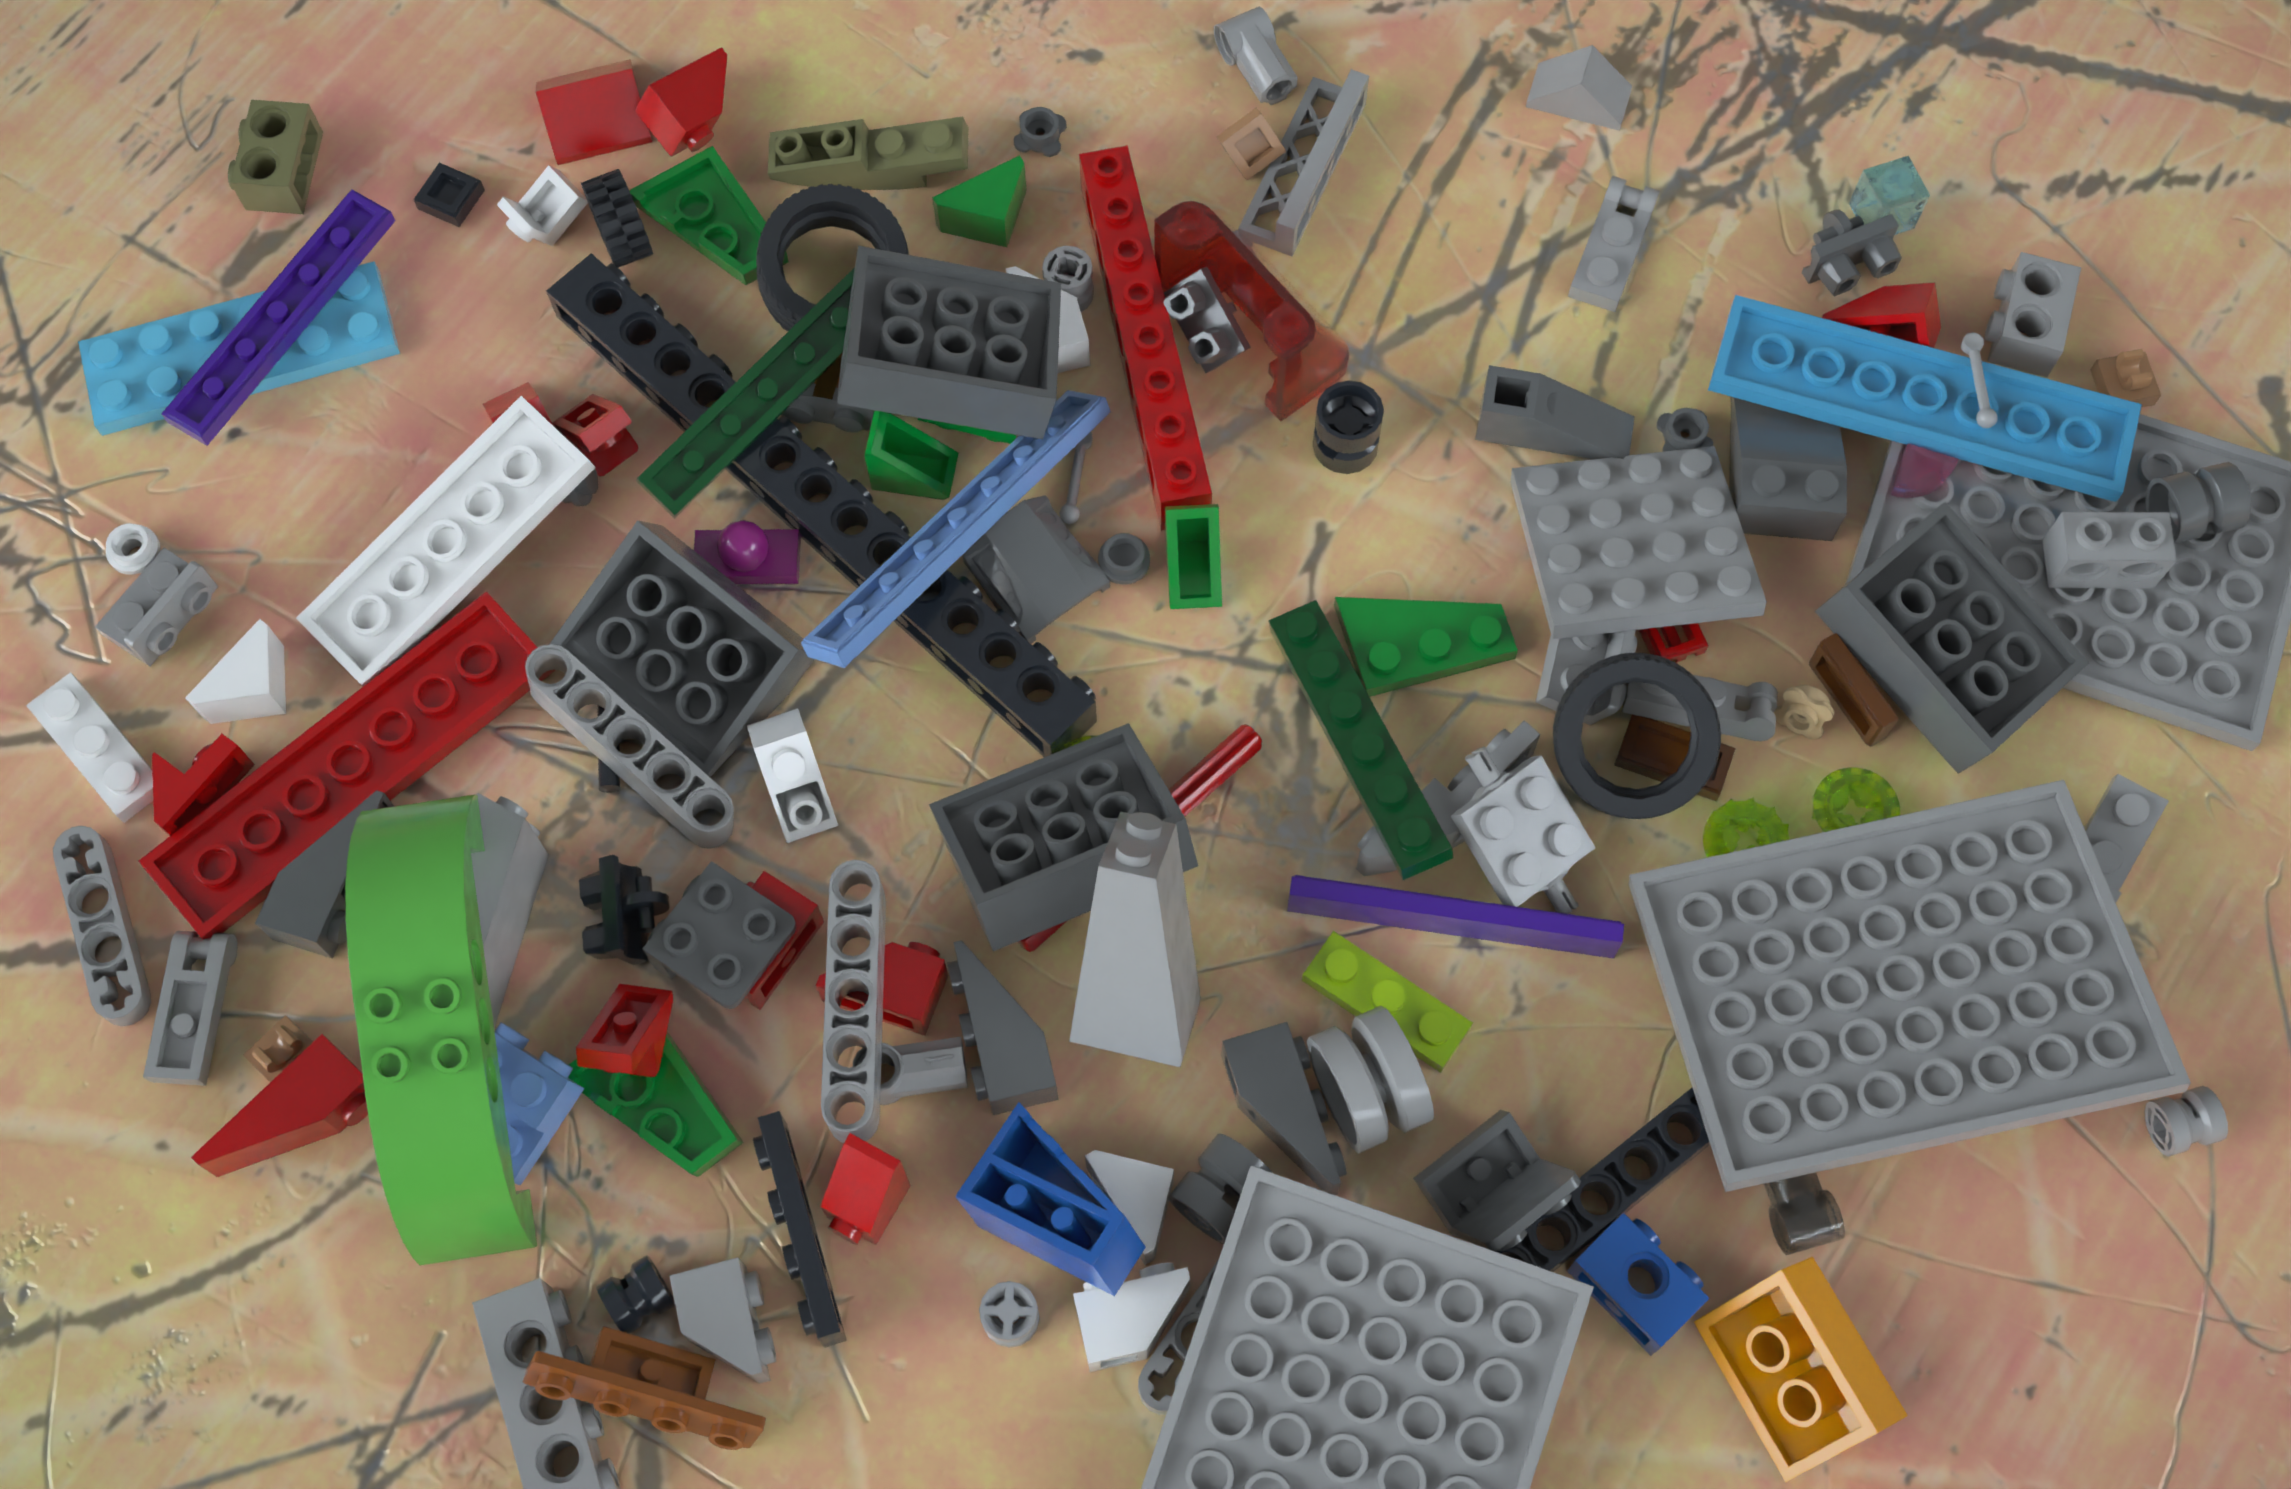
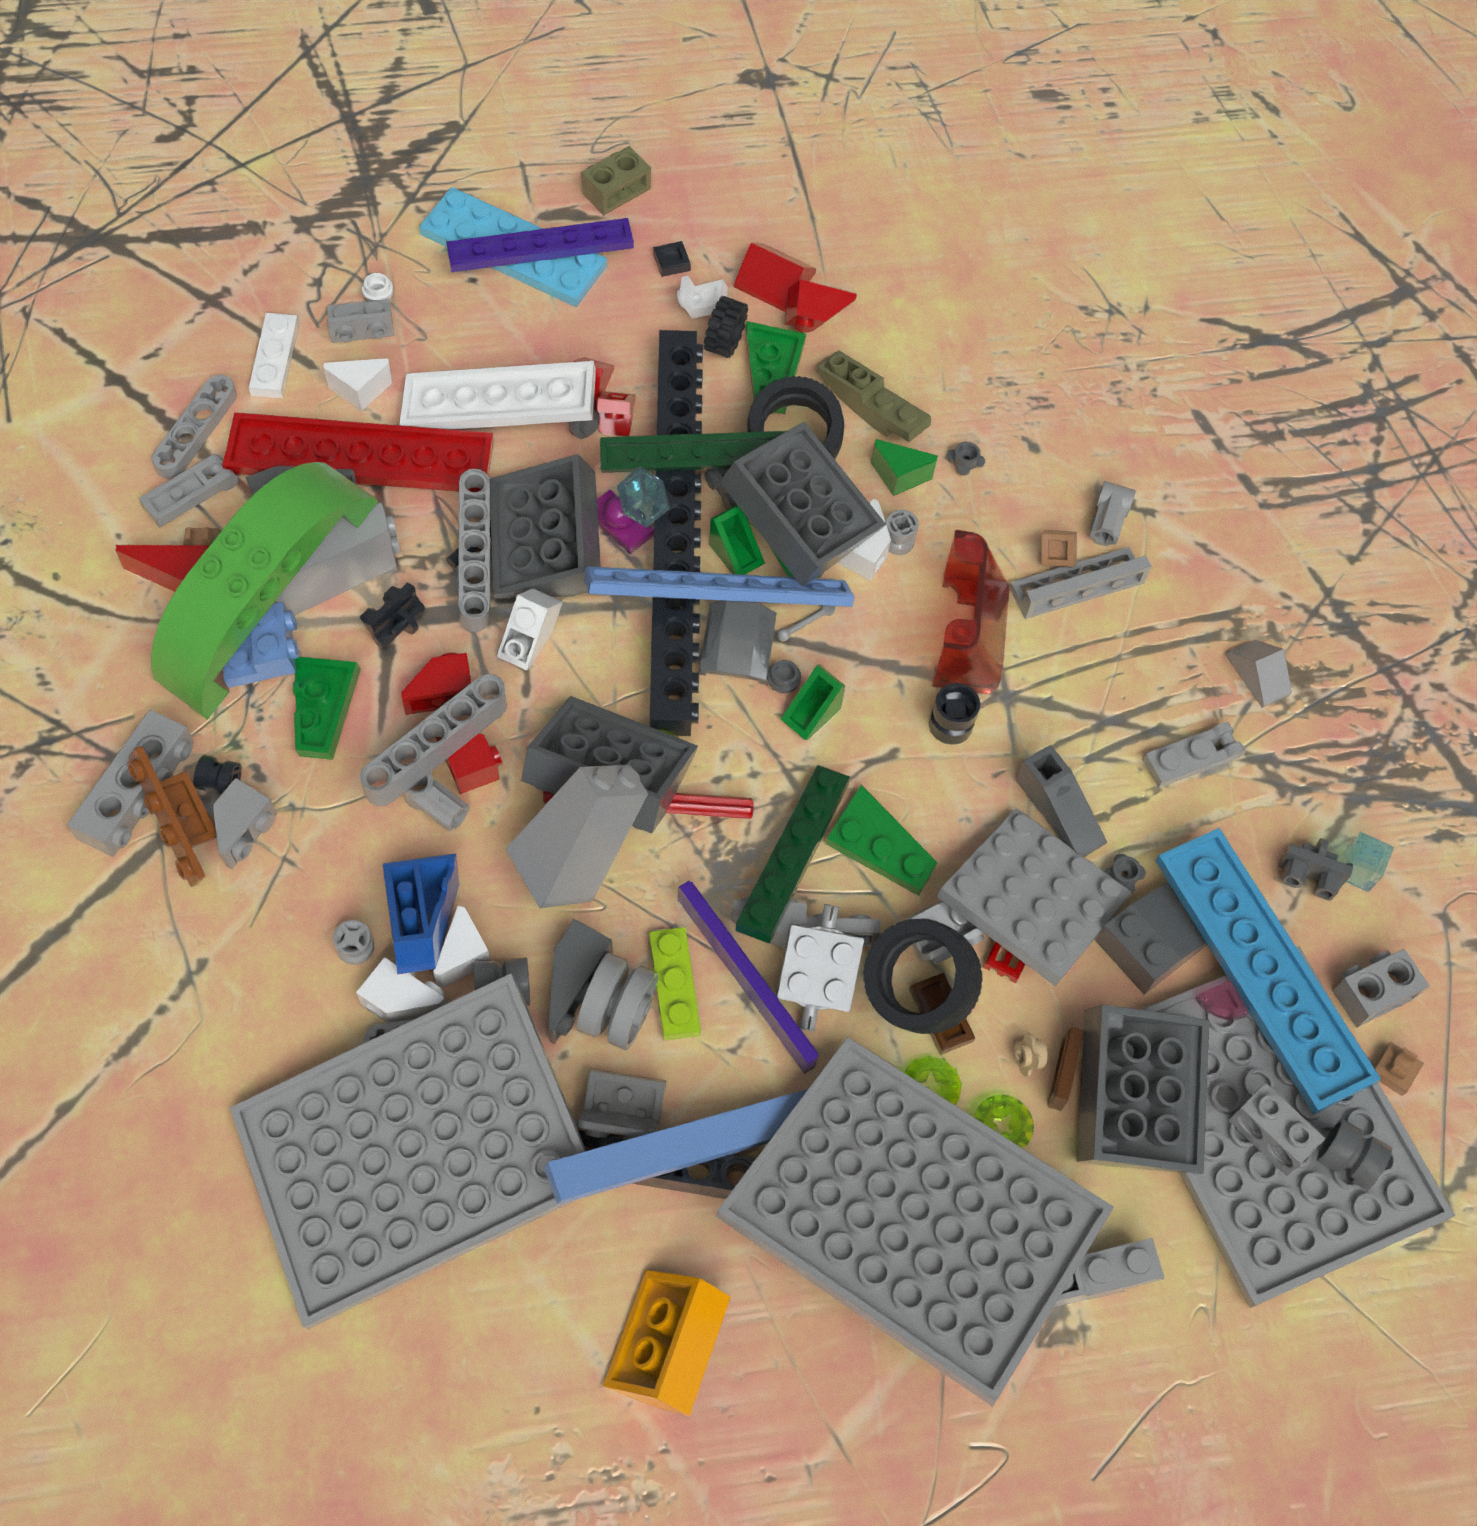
camera: 40 degrees right, 5 degrees down
red slope [152,733,255,836] -> none
red slope [576,983,673,1077] -> none
dark grey bracket [642,861,797,1009] -> none
black plate [753,1111,847,1348] -> none
red slope [820,1133,911,1245] -> none
dark grey slope [947,940,1059,1115] -> none
red brick [1079,145,1212,531] -> none
dark grey hips [1163,267,1251,373] -> none
blue brick [1567,1213,1710,1356] -> none
light grey plate [1622,675,1778,741] -> none
clear smoke piece [1764,1172,1845,1255] -> none
red slope [1822,282,1941,348] -> none
light grey hinge [1961,332,1998,428] -> none
light grey wheel [2144,1086,2228,1156] -> none
none -> medium blue tile [544,1089,808,1205]
none -> clear light blue brick [617,466,670,528]

